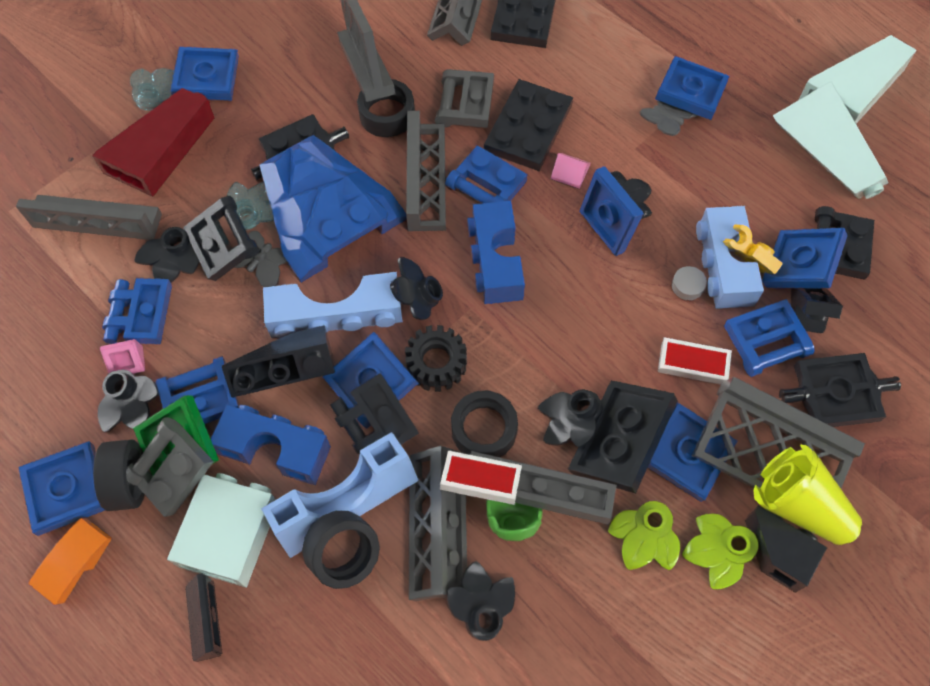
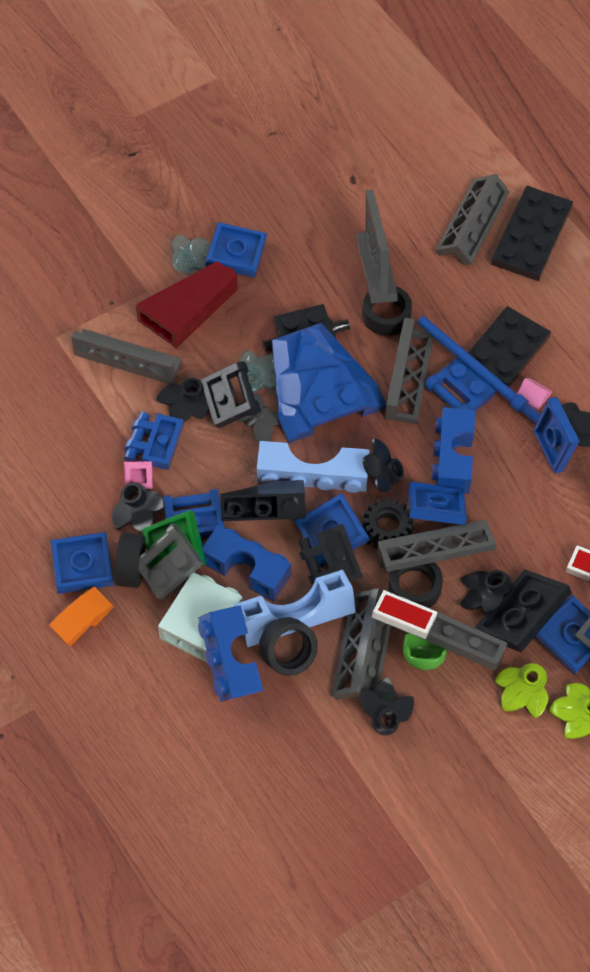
camera: 10 degrees right, 5 degrees down
black slope [185,573,223,662] -> none
dark grey plate [435,69,494,128] -> none
none -> blue arch [198,605,263,702]
none -> dark grey fence [378,520,496,572]
none -> blue plate [408,482,467,525]
none -> blue bar [417,315,541,424]

